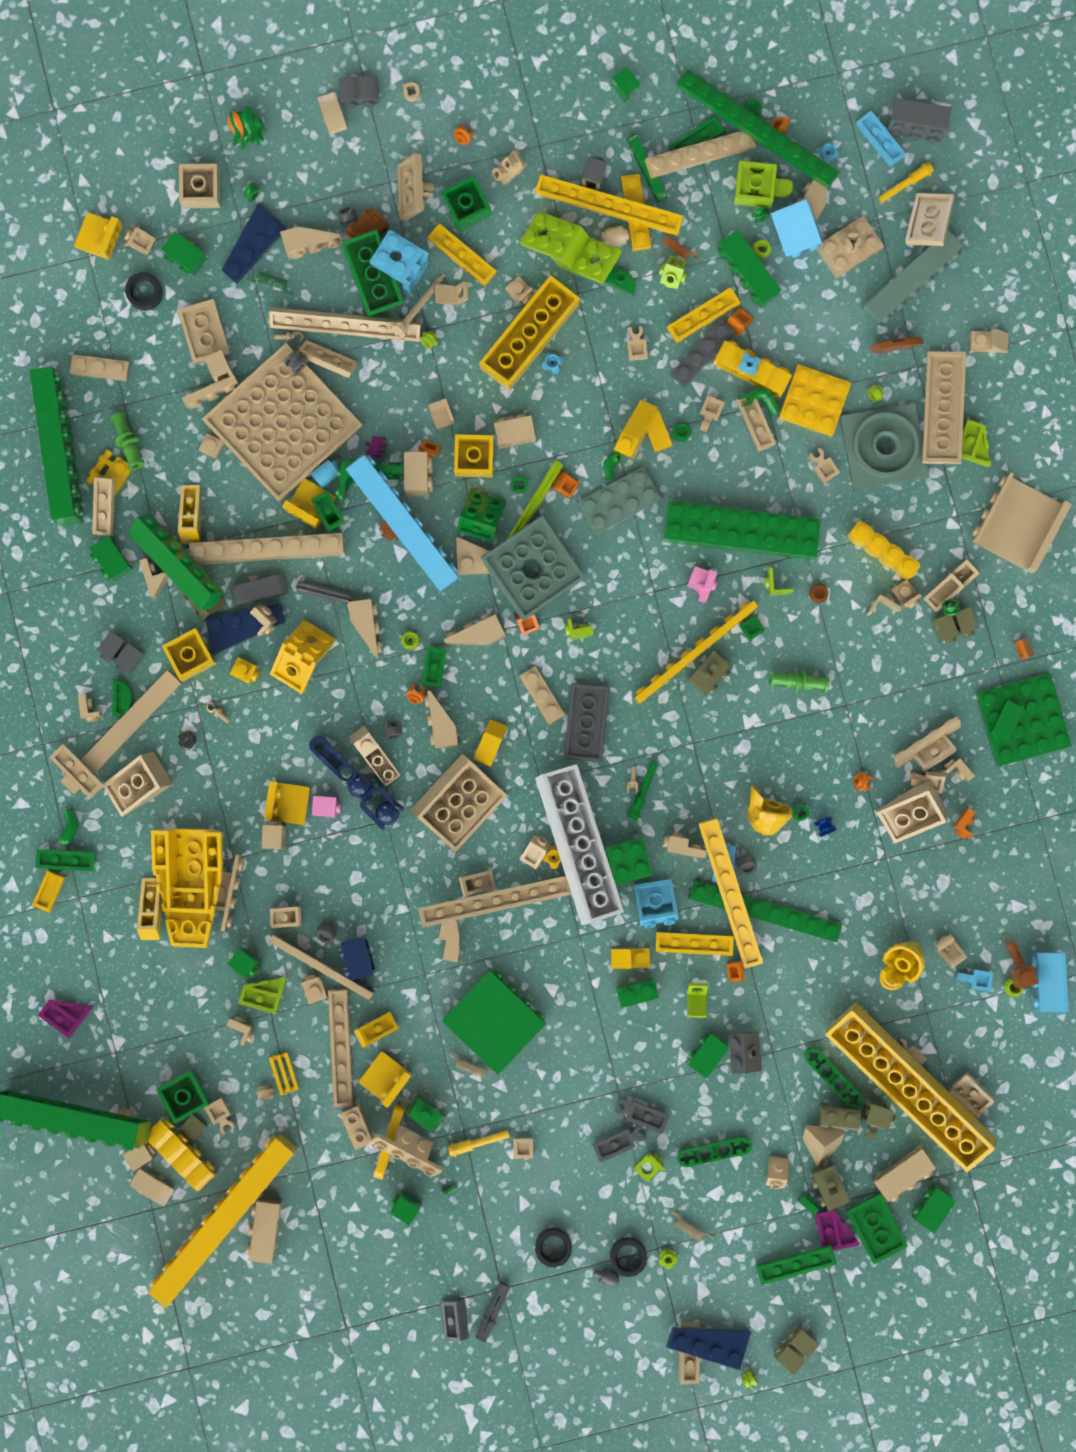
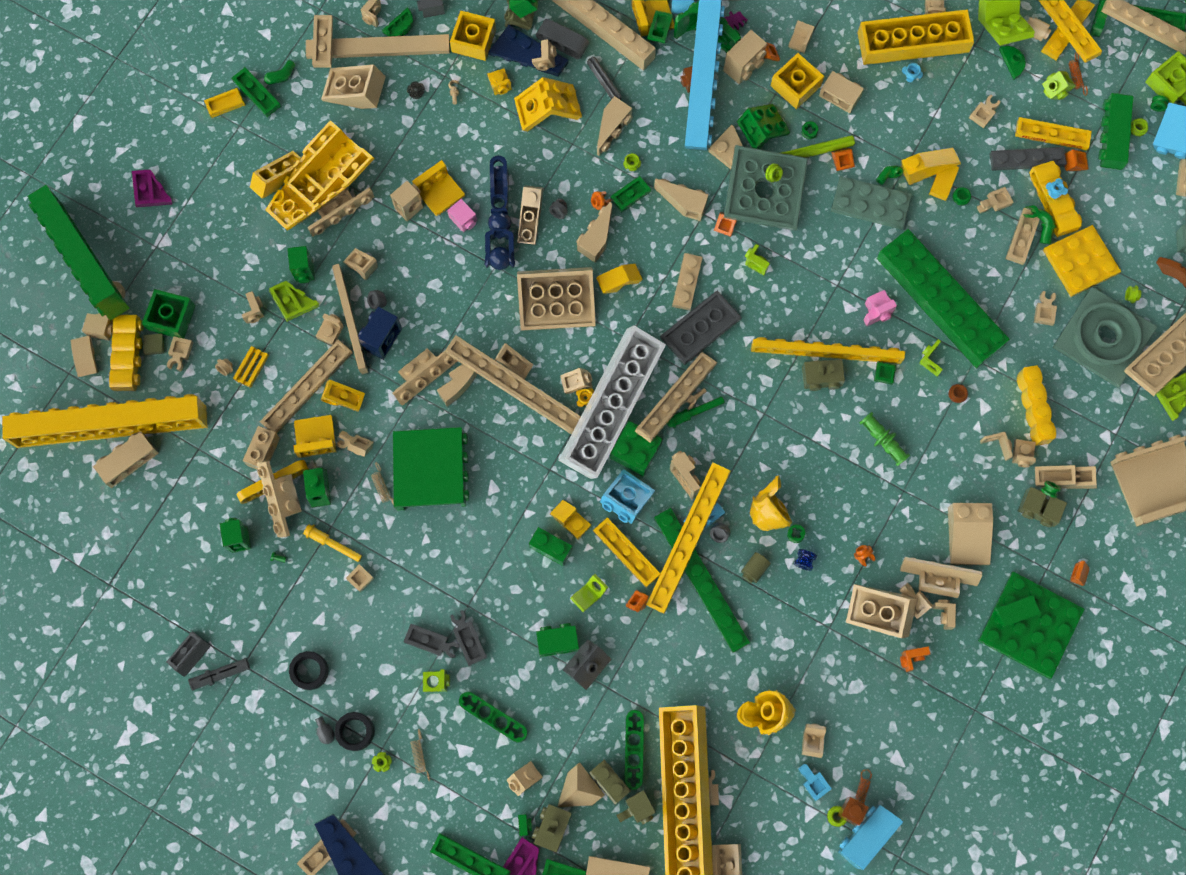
camera: 45 degrees right, 10 degrees down
none -> tan plate [336,431,374,457]
none -> tan bracket [392,348,458,405]
none -> tan tile [635,352,717,443]
none -> olive brick [741,552,771,583]
none -> lime plate [765,163,783,182]
none -> tan slope [948,503,993,565]

